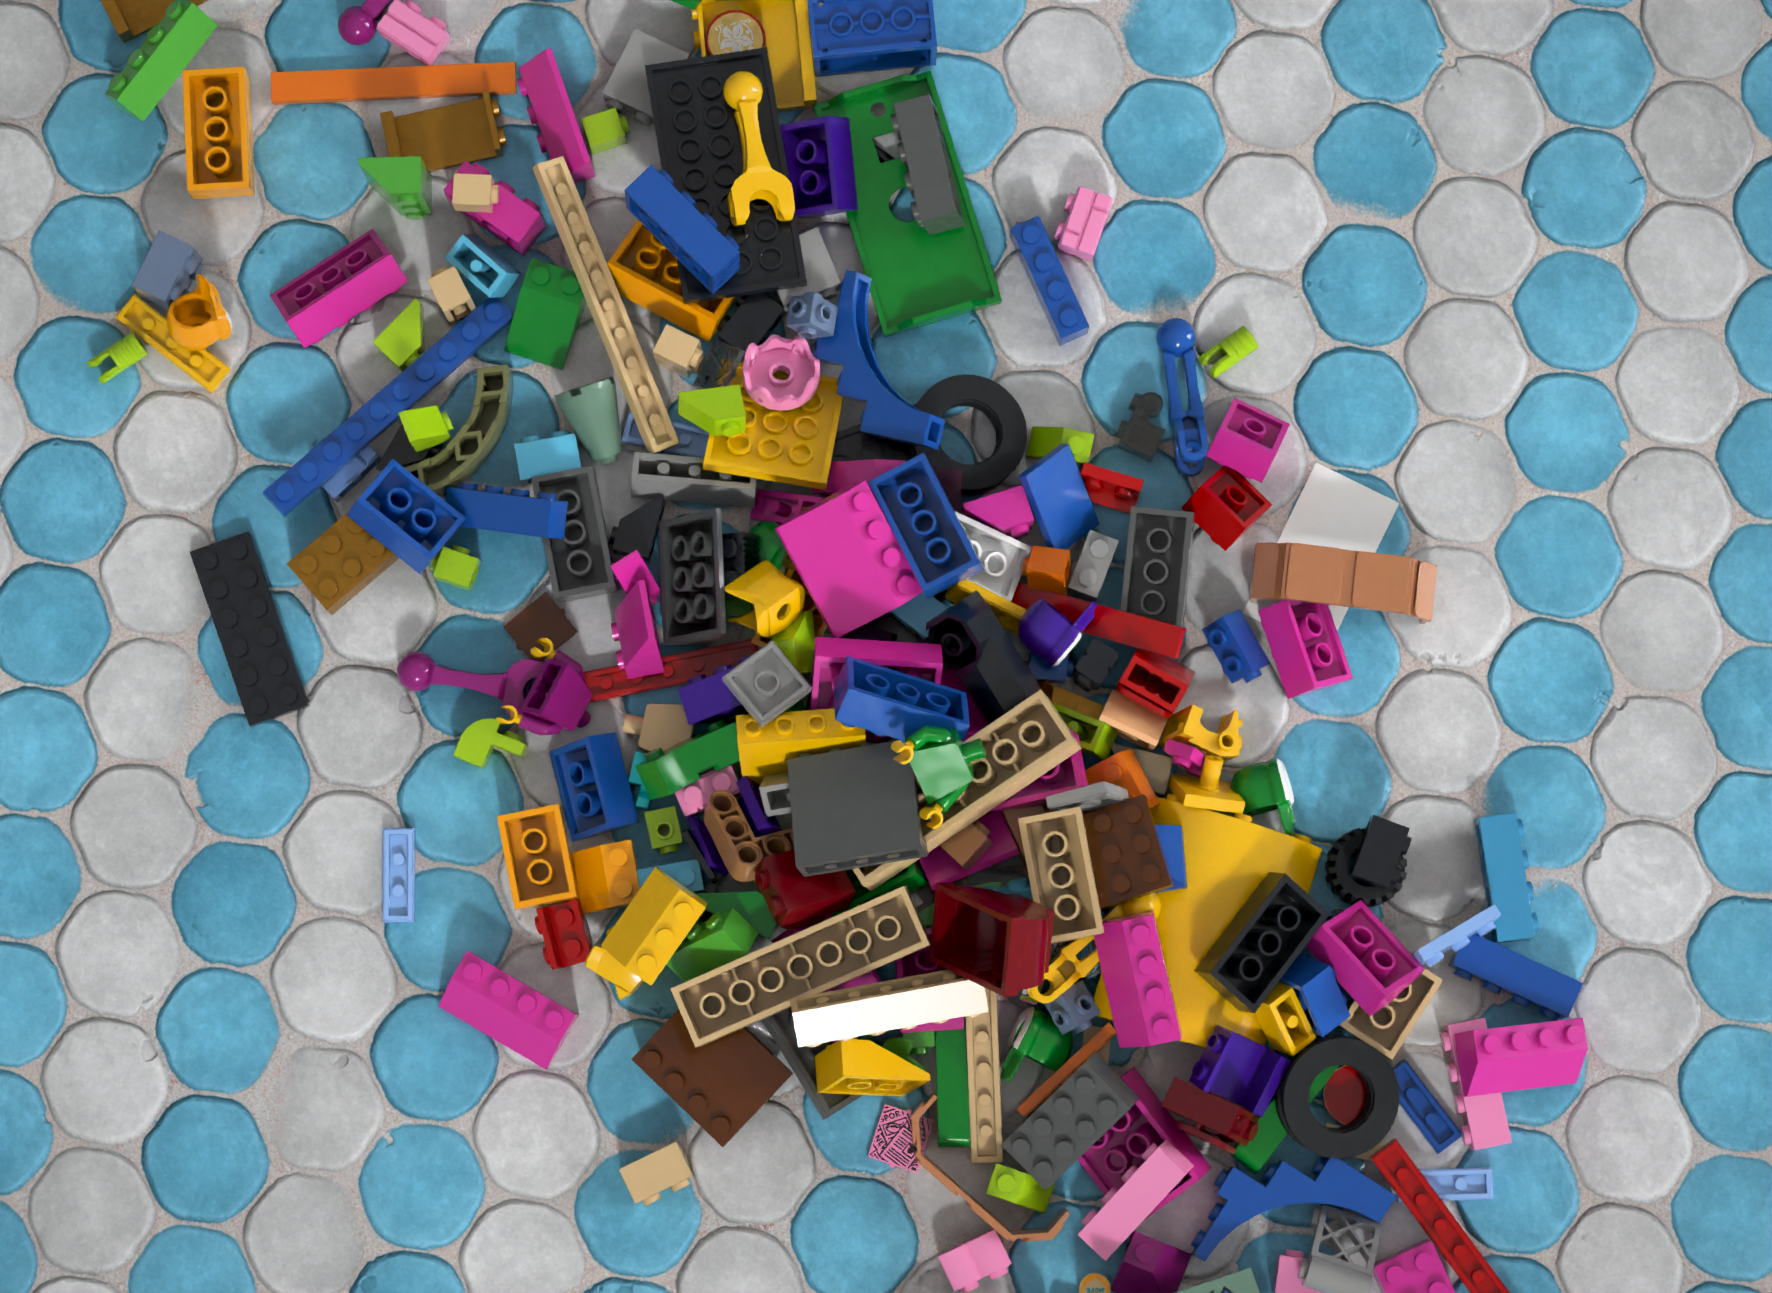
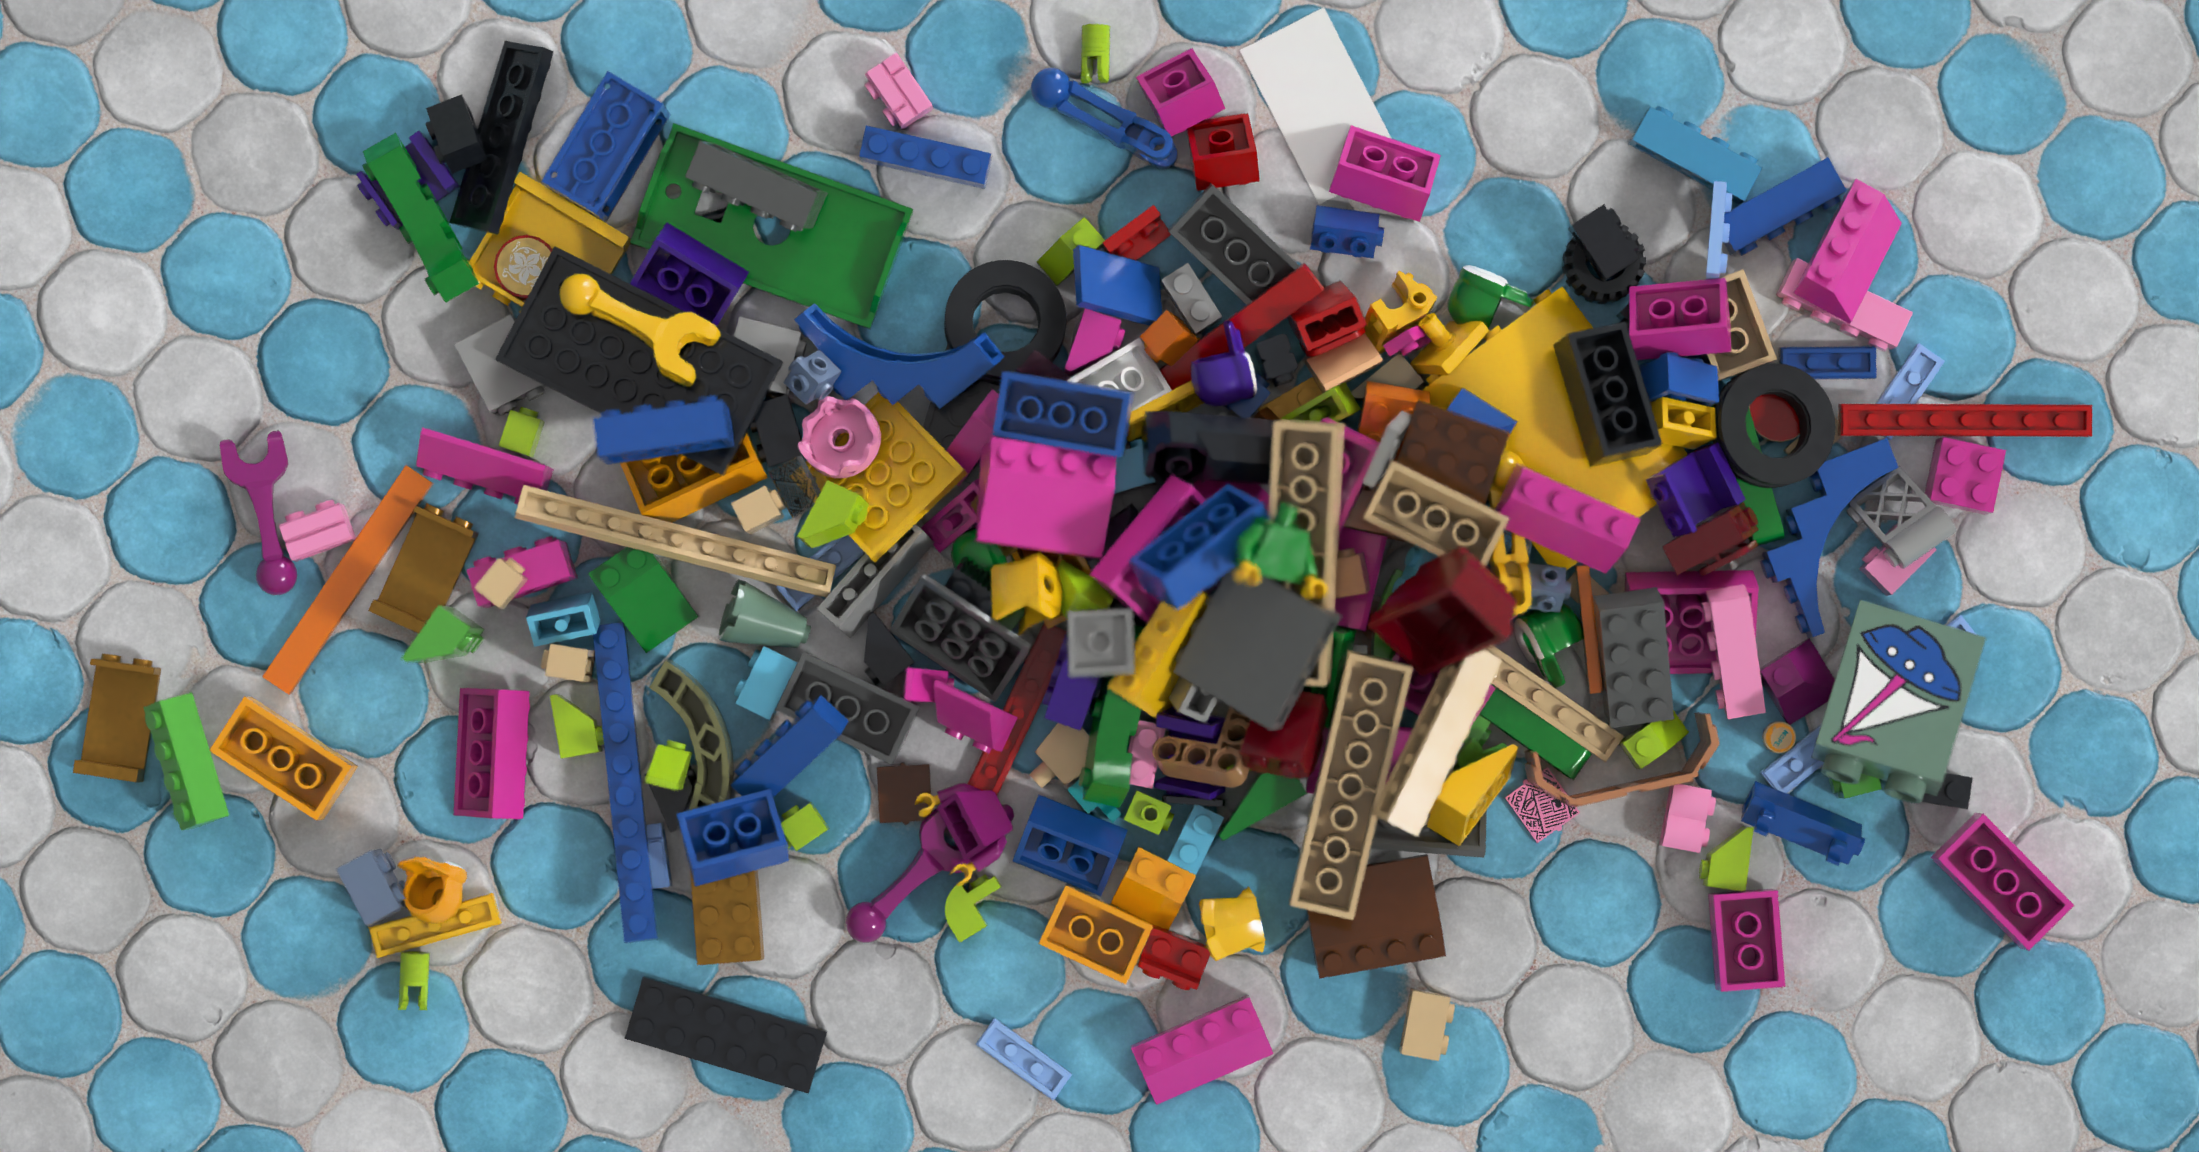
camera: 55 degrees left, 5 degrees up
yellow slope [601,867,708,985] -> none
bright green brick [666,907,759,982] -> none
clear smoke brick [1115,392,1166,463] -> none
nougat windscreen [1249,542,1437,624] -> none

